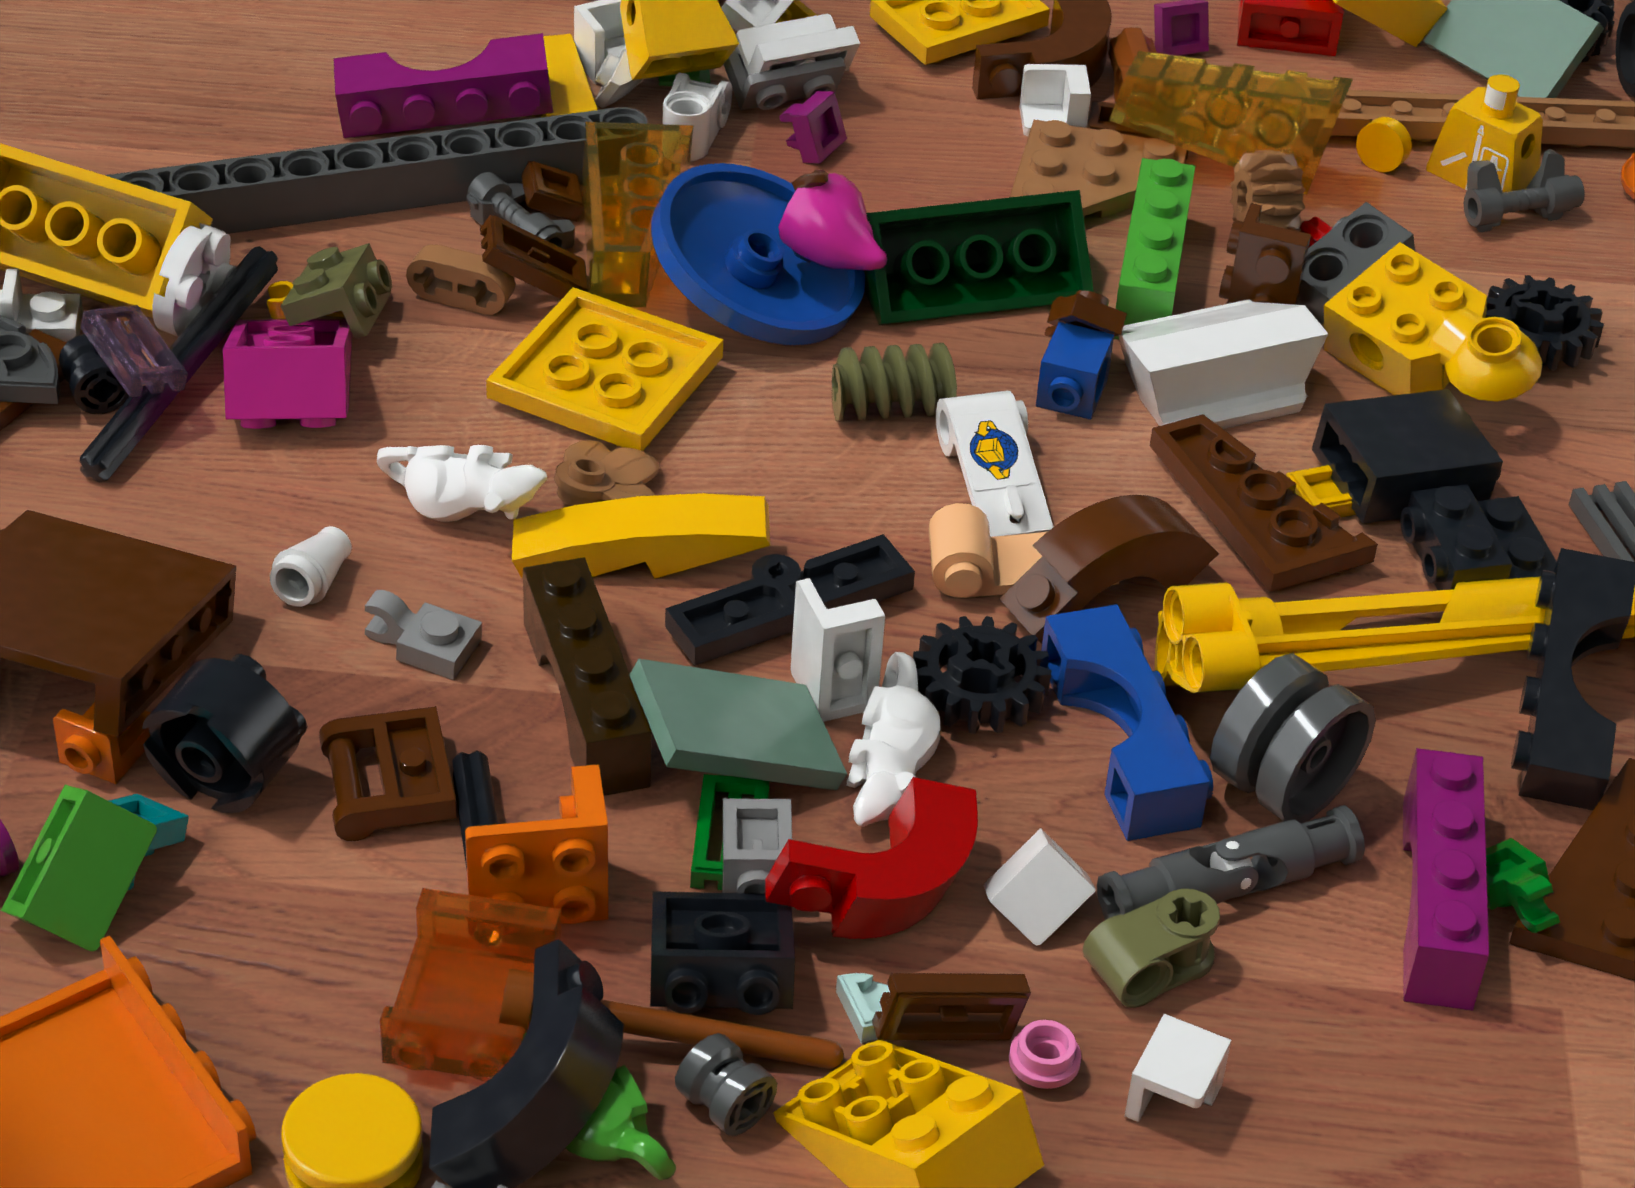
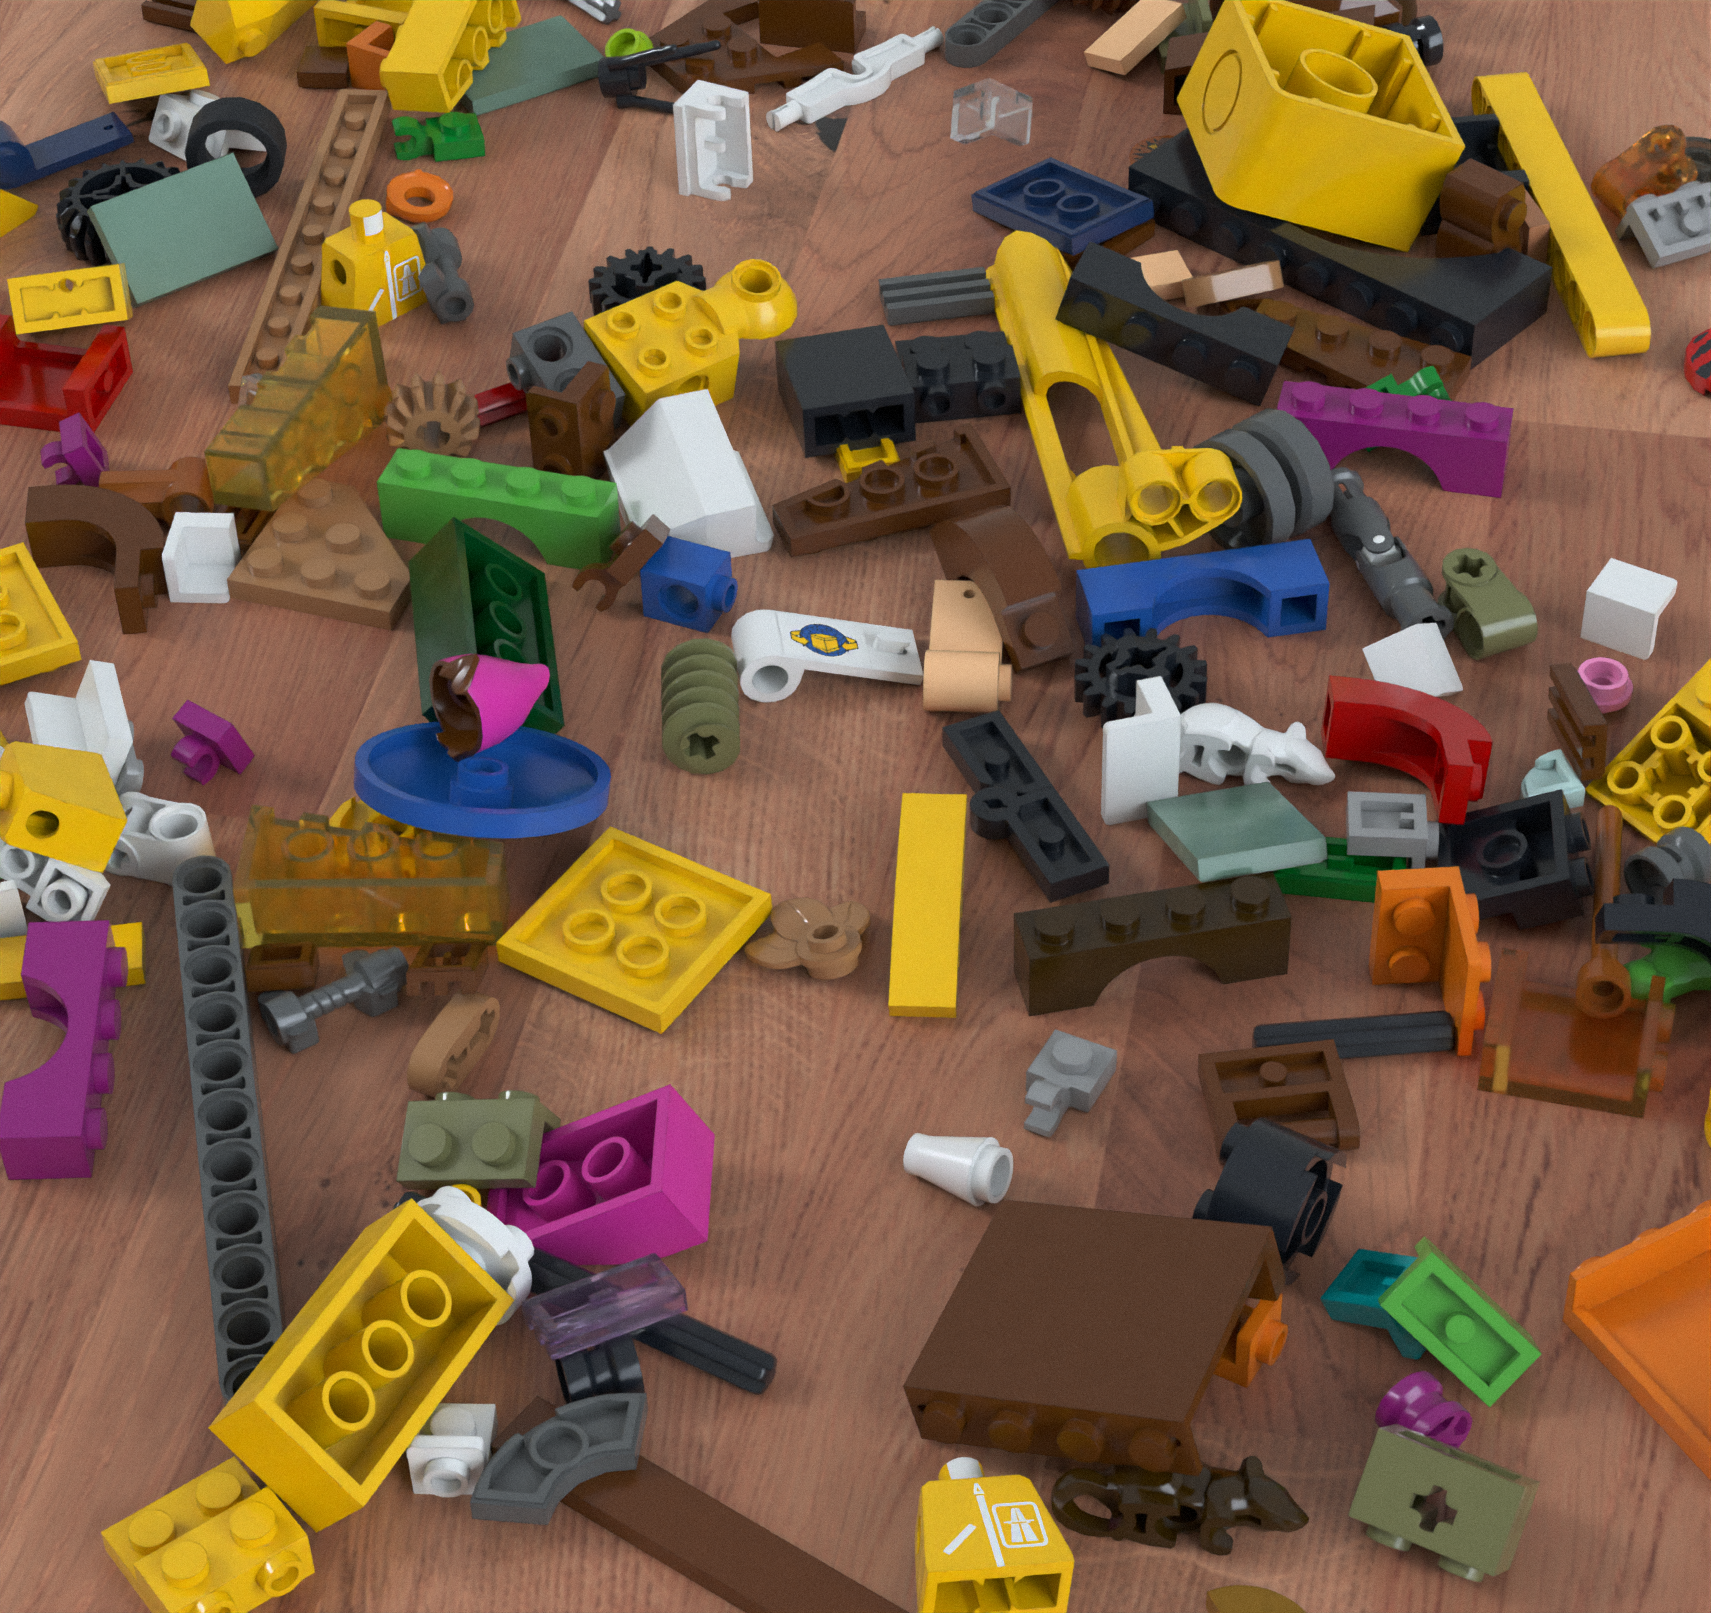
camera: 80 degrees left, 0 degrees up
white animal [377,445,547,522] -> none

